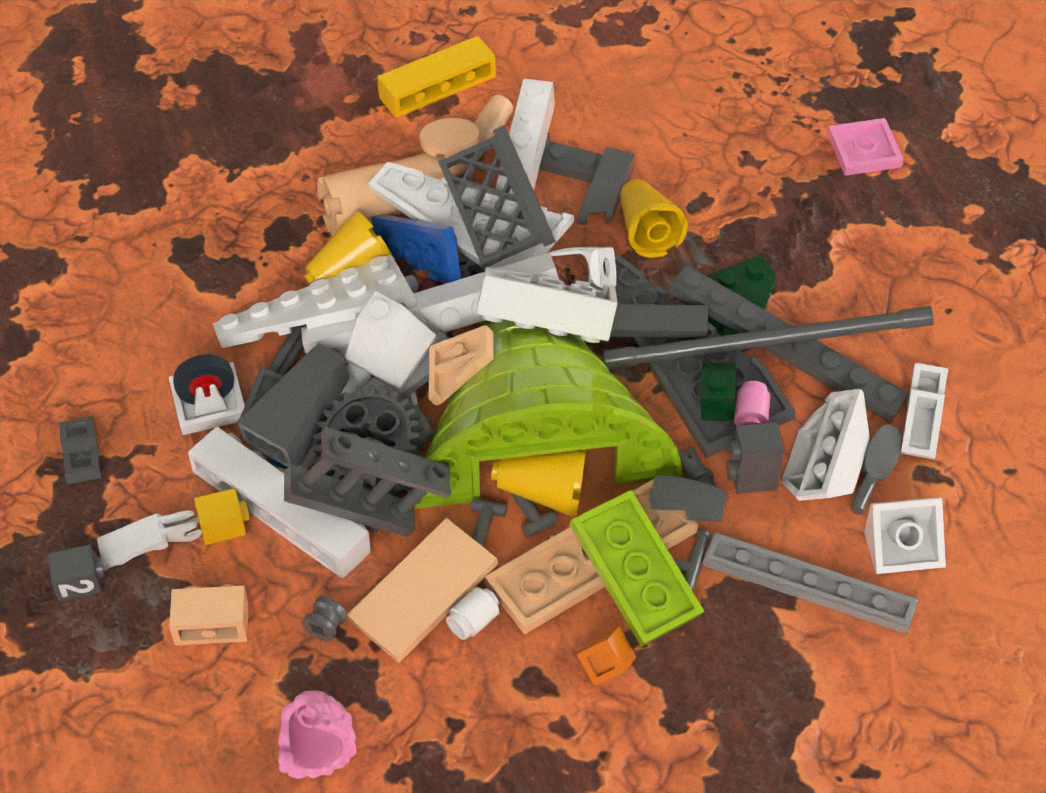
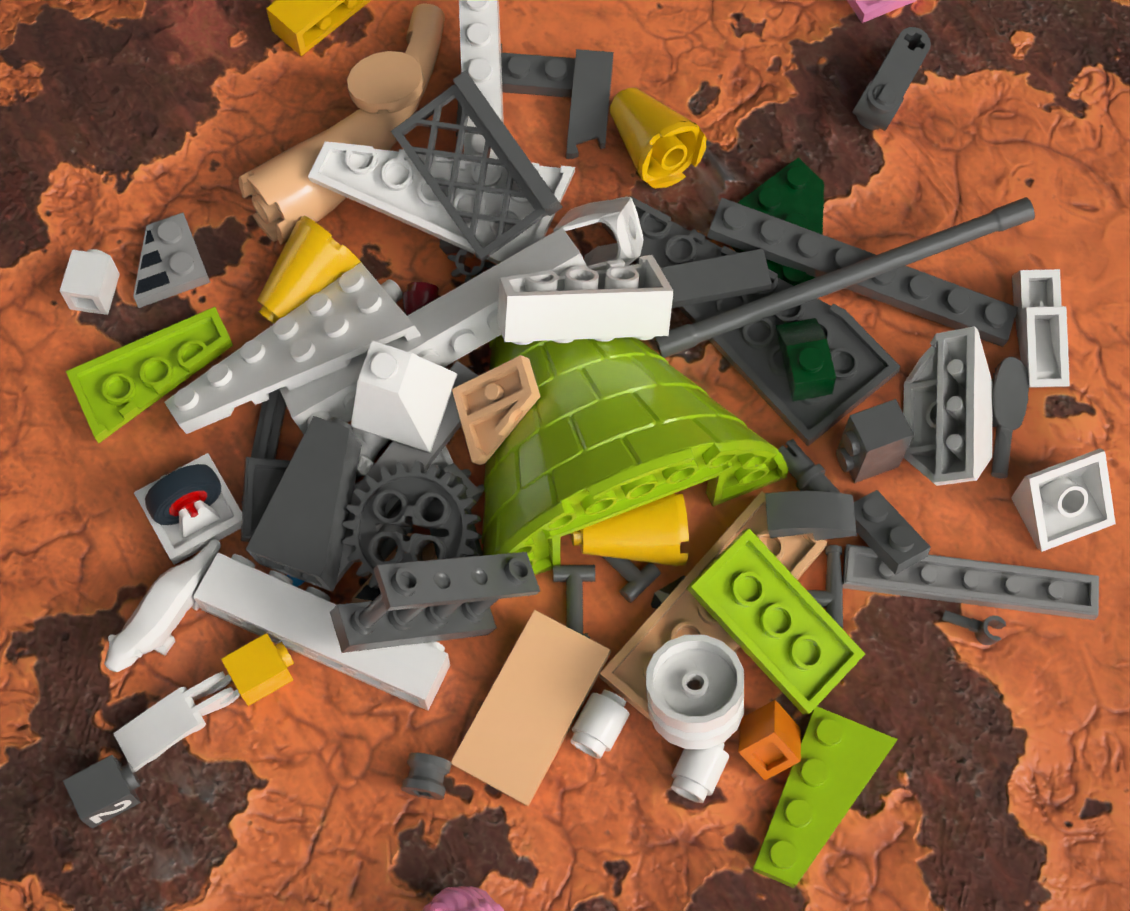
camera: 15 degrees left, 15 degrees up
dark grey slope [59,416,102,485] -> none
light nougat brick [169,584,248,645] -> none
blue wing [371,214,462,283] -> none
bright pink brick [734,381,770,426] -> none
none -> white brick [60,249,120,315]
none -> lime wing [66,307,233,444]
none -> white animal [104,539,221,672]
none -> light grey wing [133,213,210,308]
none -> white wheel [646,635,744,749]
none -> white brick [671,743,729,803]
none -> lime wing [752,706,898,888]
none -> dark grey piece [852,27,931,131]
none -> dark grey plate [854,490,931,575]
none -> dark grey hand [942,610,1006,645]

